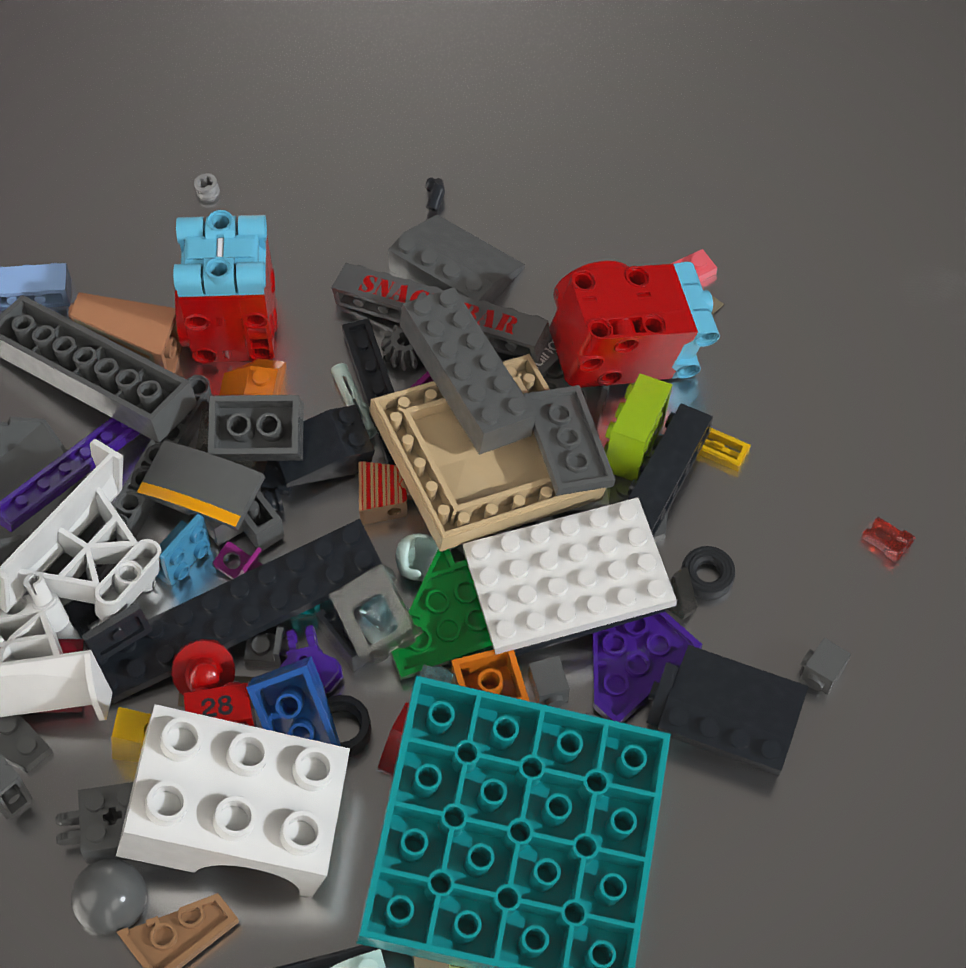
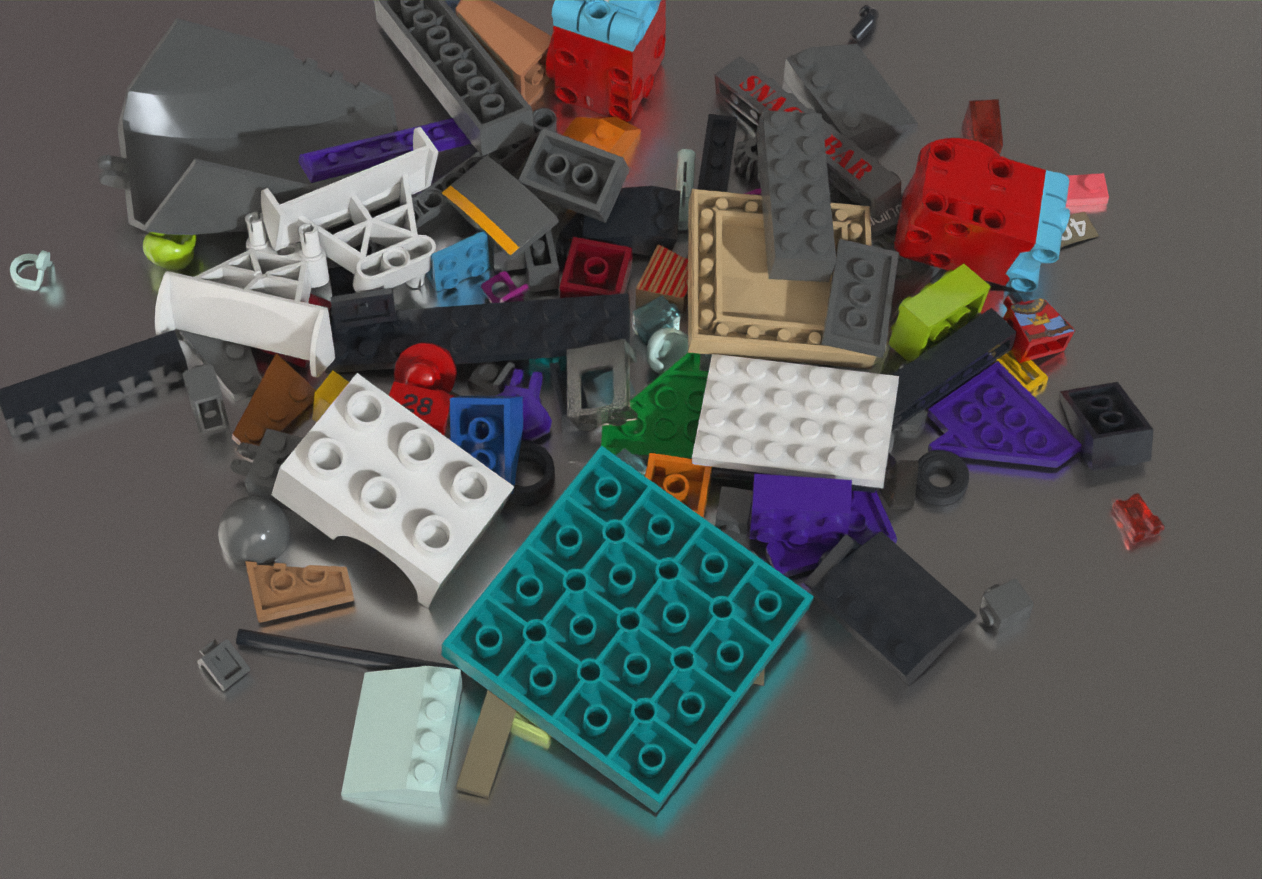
camera: 25 degrees right, 0 degrees up
none -> dark orange wing [232,353,317,446]
none -> dark red brick [559,237,632,298]
none -> clear light blue brick [632,295,681,347]
none -> dark purple brick [750,473,852,547]
none -> dark purple wing [927,361,1082,468]
none -> clear red torso [962,99,1003,155]
none -> red torso [1003,292,1075,363]
none -> black slope [1059,382,1154,471]

